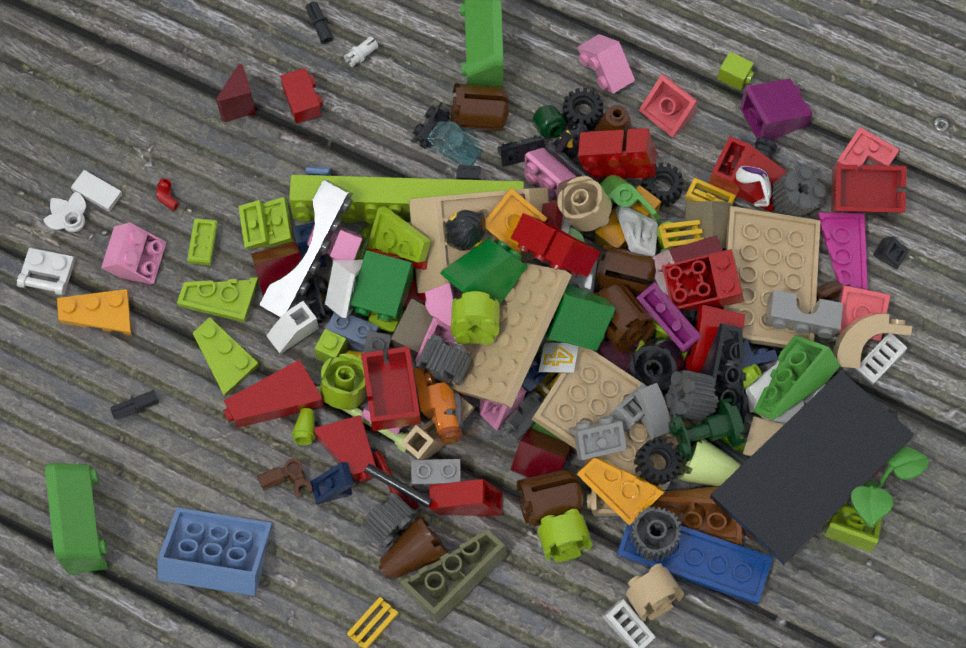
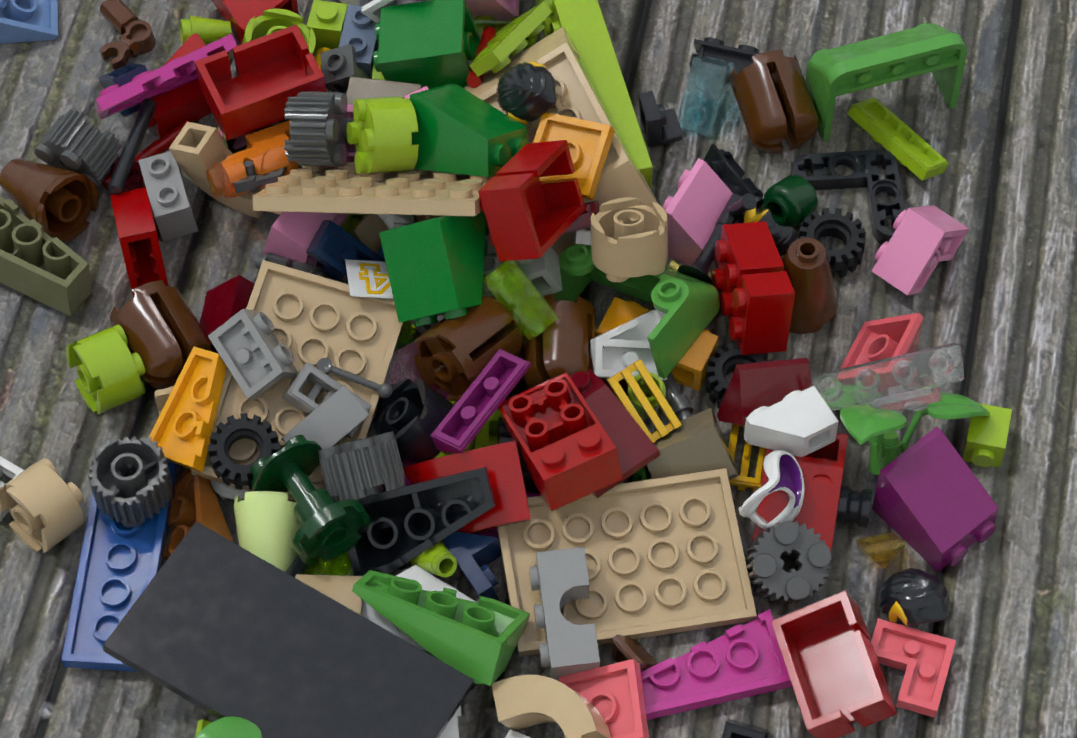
camera: 75 degrees right, 10 degrees down
none -> dark pink wing [95,33,237,120]
none -> dark grey hinge [317,358,393,398]
none -> clear neon green hinge [483,260,559,340]
none -> dark red slope [717,358,811,426]
none -> white slope [744,386,839,457]
none -> black beam [792,149,905,244]
none -> clear bracket [811,343,964,411]
none -> bright green plant [817,384,990,475]
none -> lime plate [847,97,949,181]
none -> clear yellow slope [856,532,905,569]
none -> black hair [878,568,951,626]

